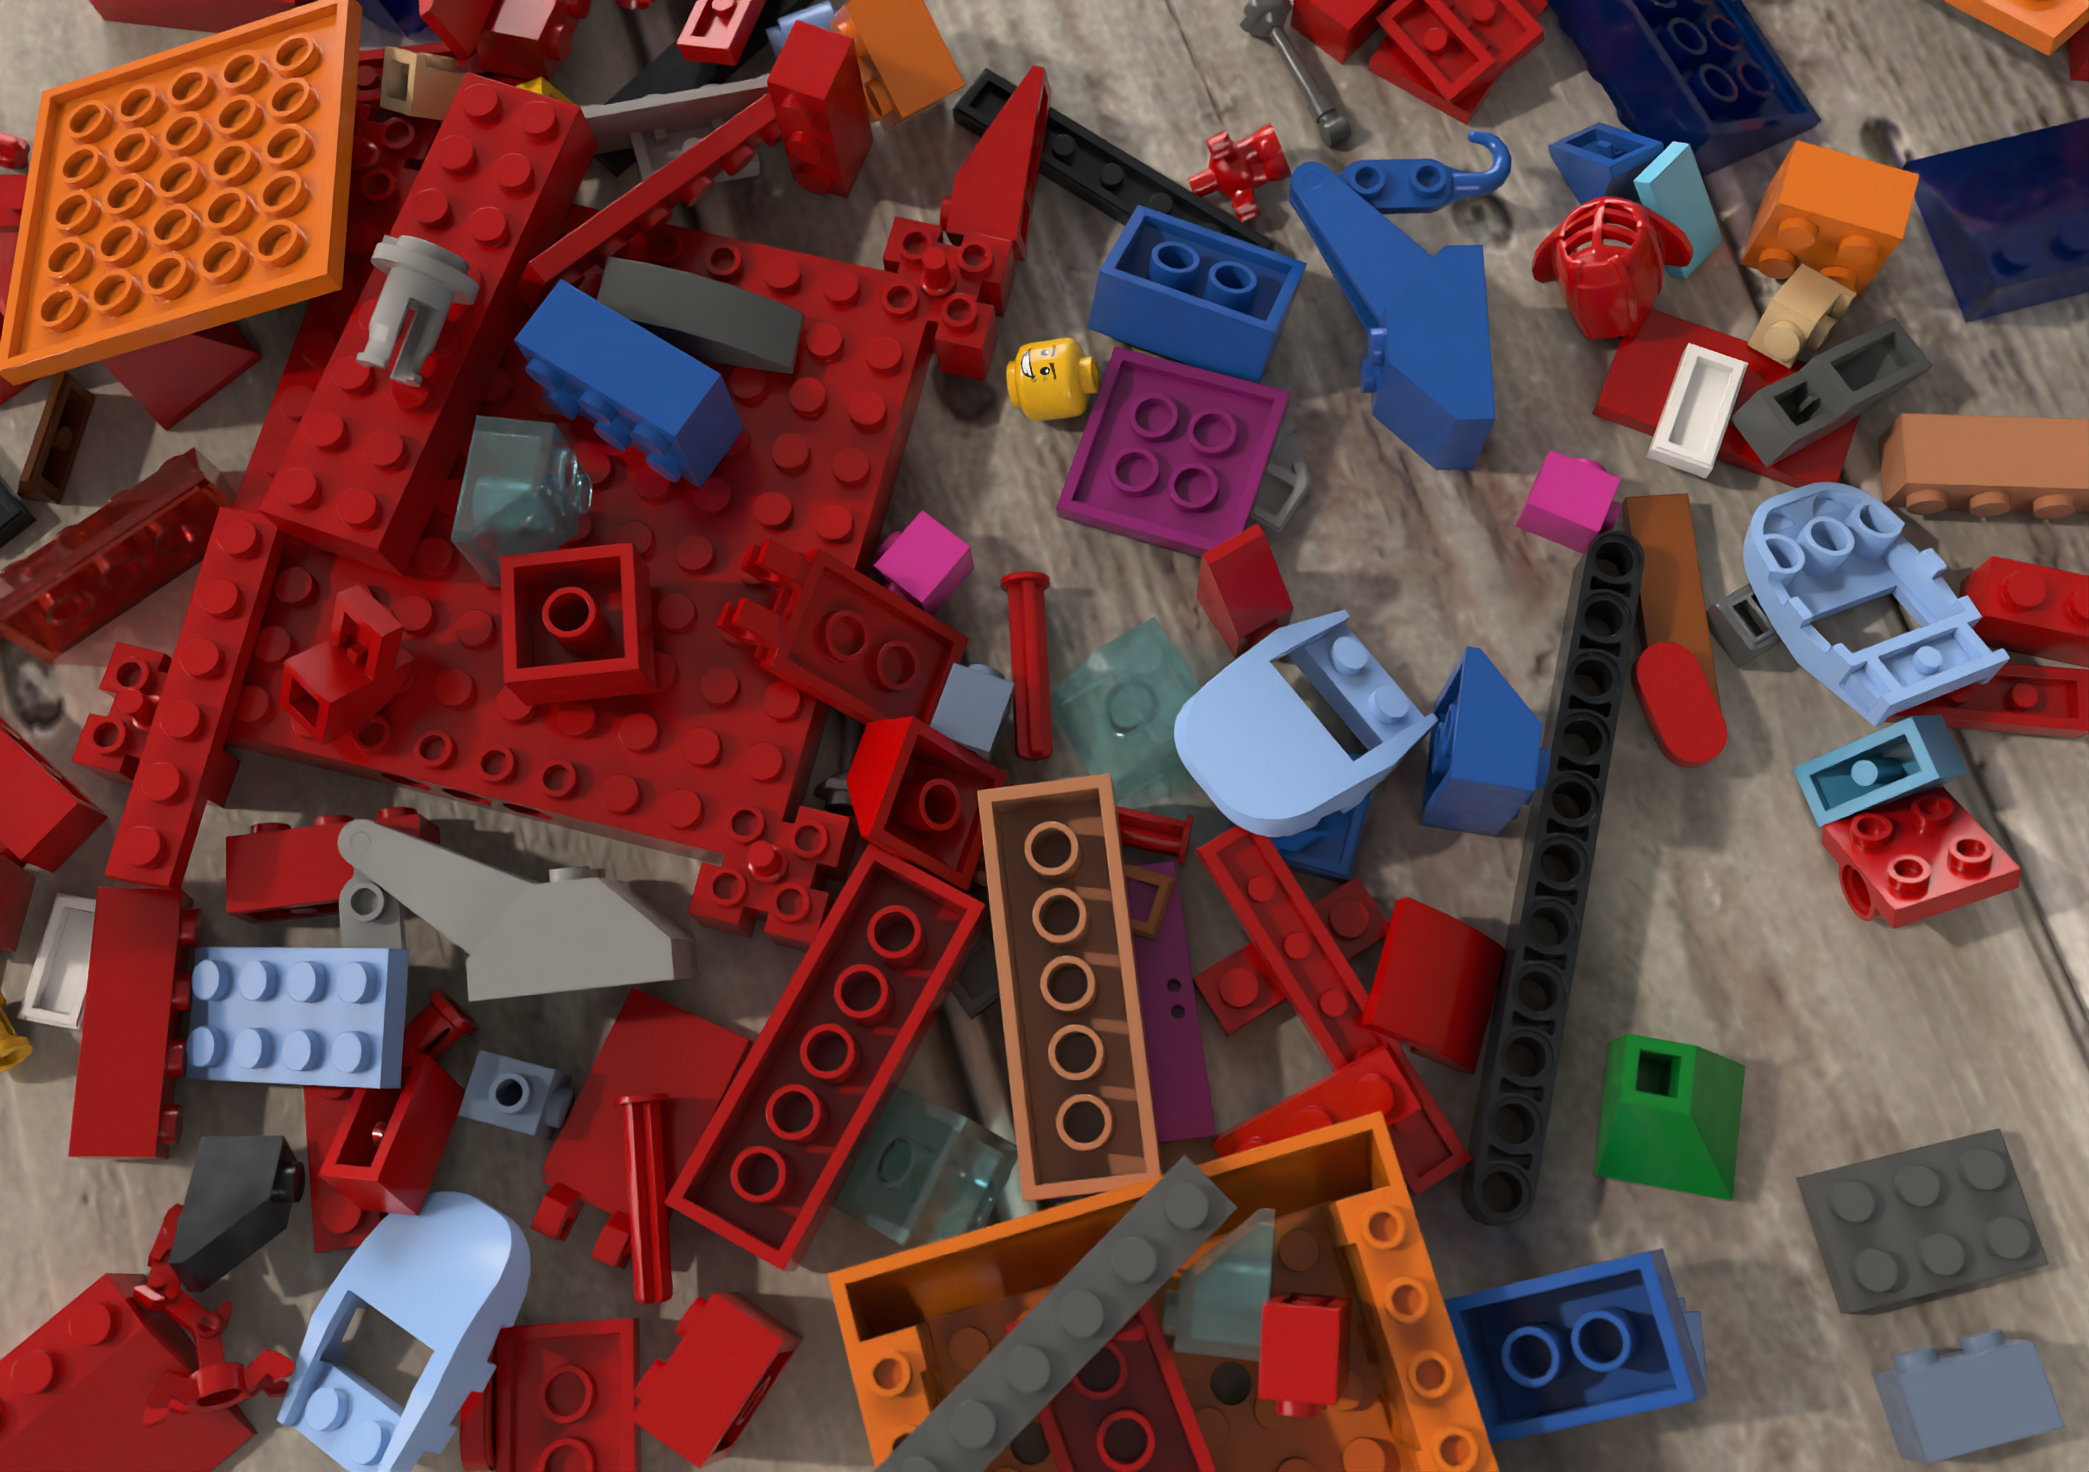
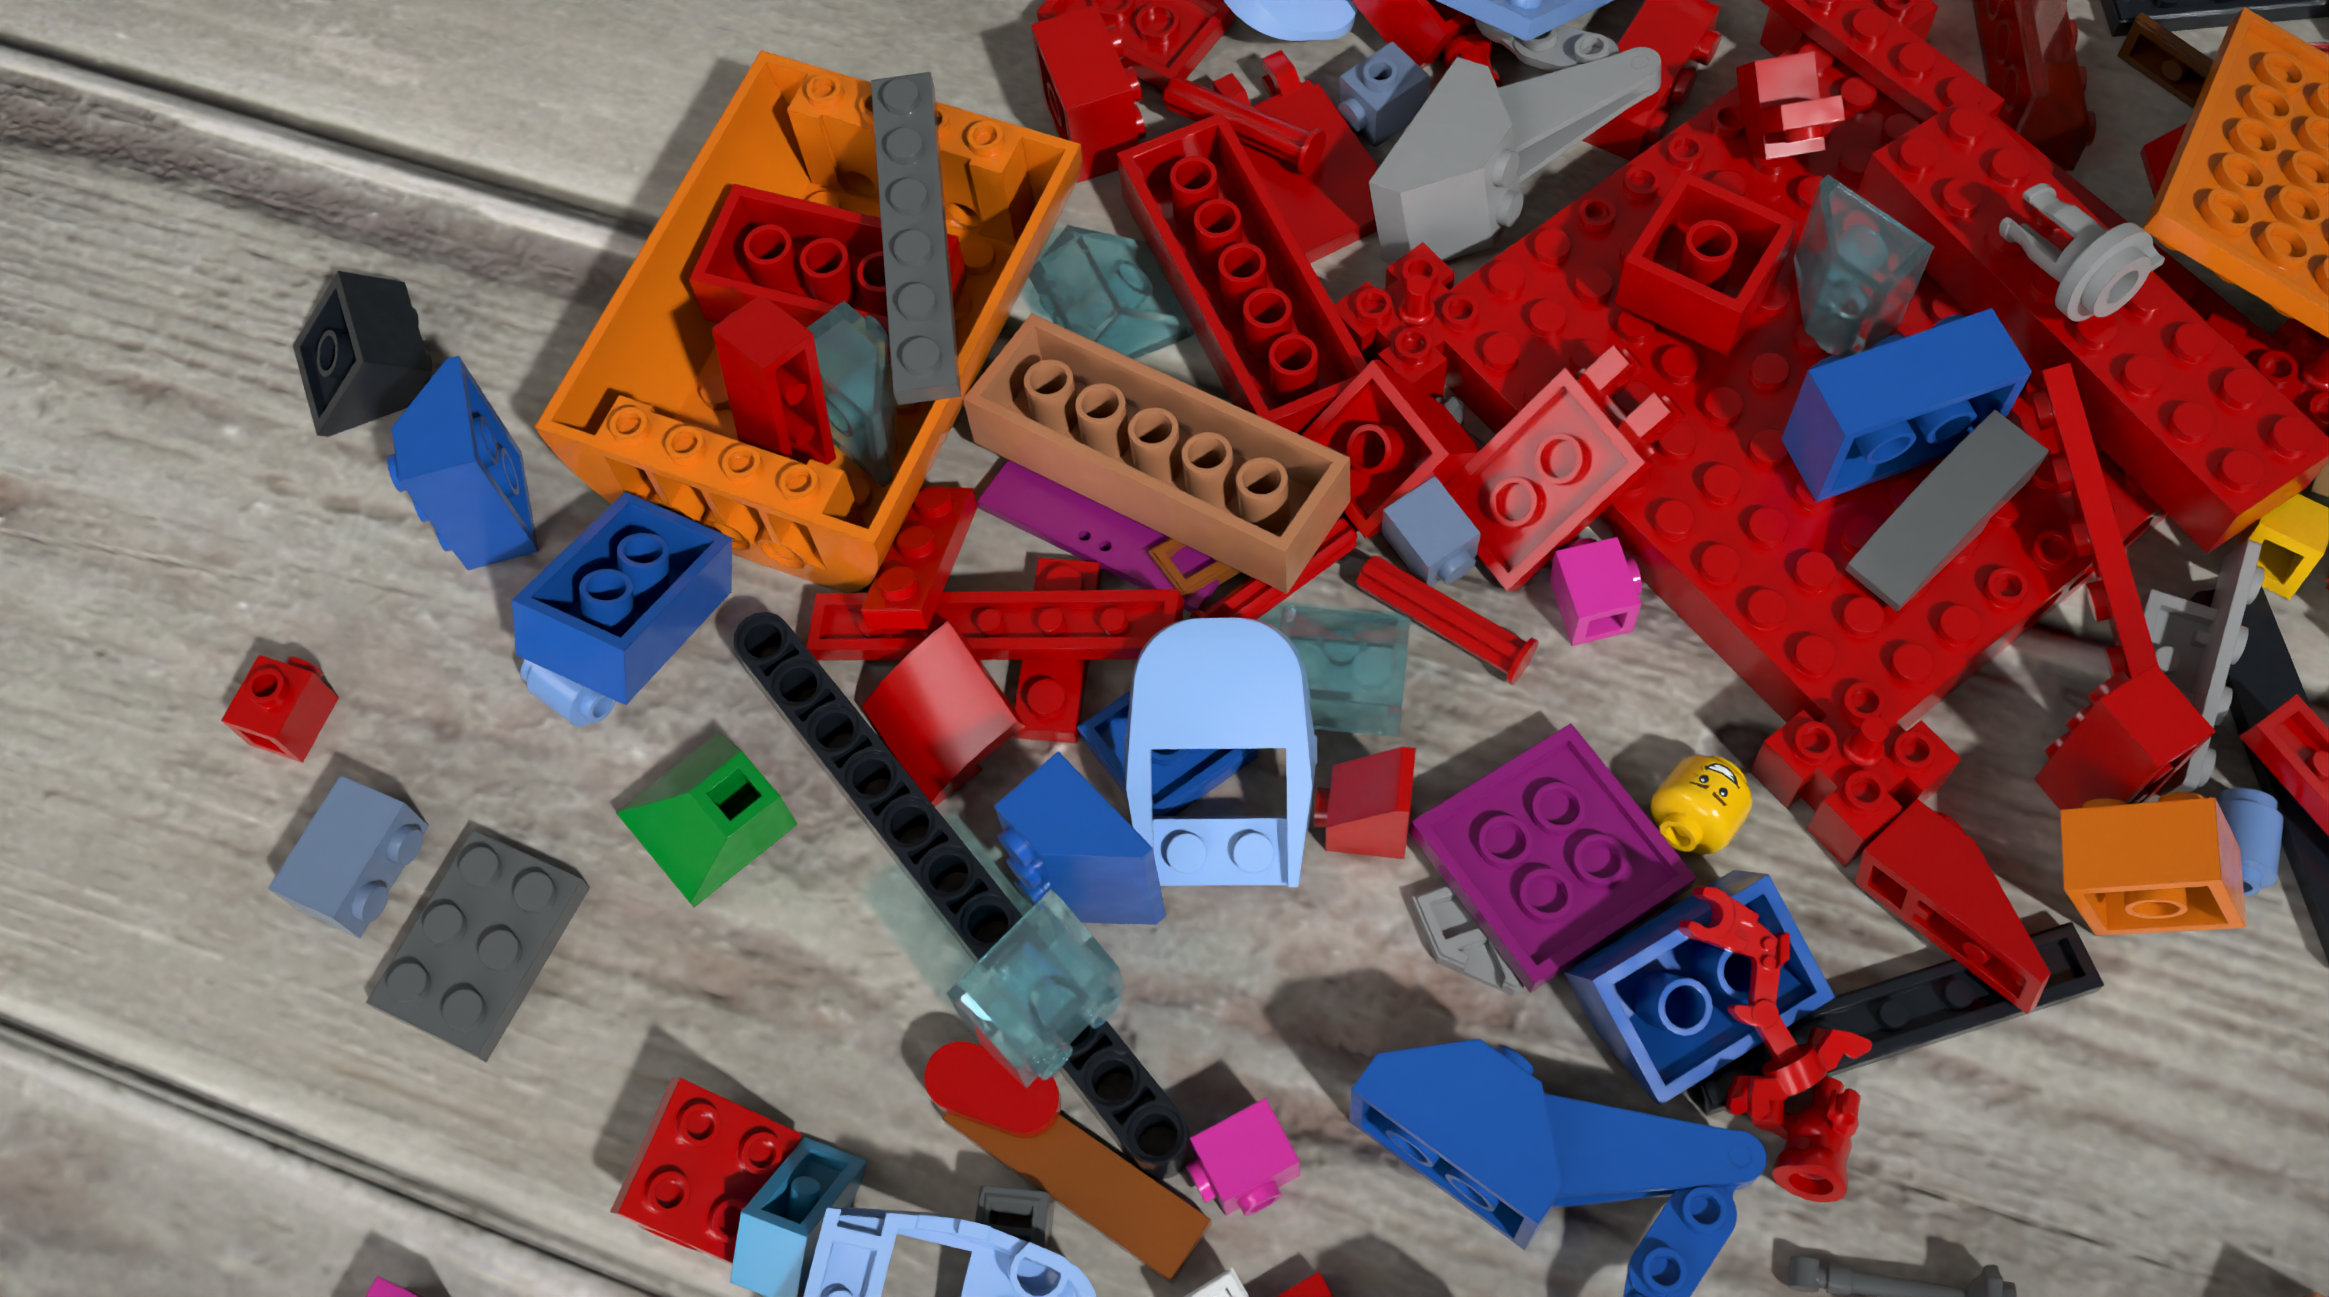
camera: 130 degrees right, 10 degrees down
none -> clear light blue slope [947,889,1125,1089]
none -> red piece [1678,887,1872,1121]

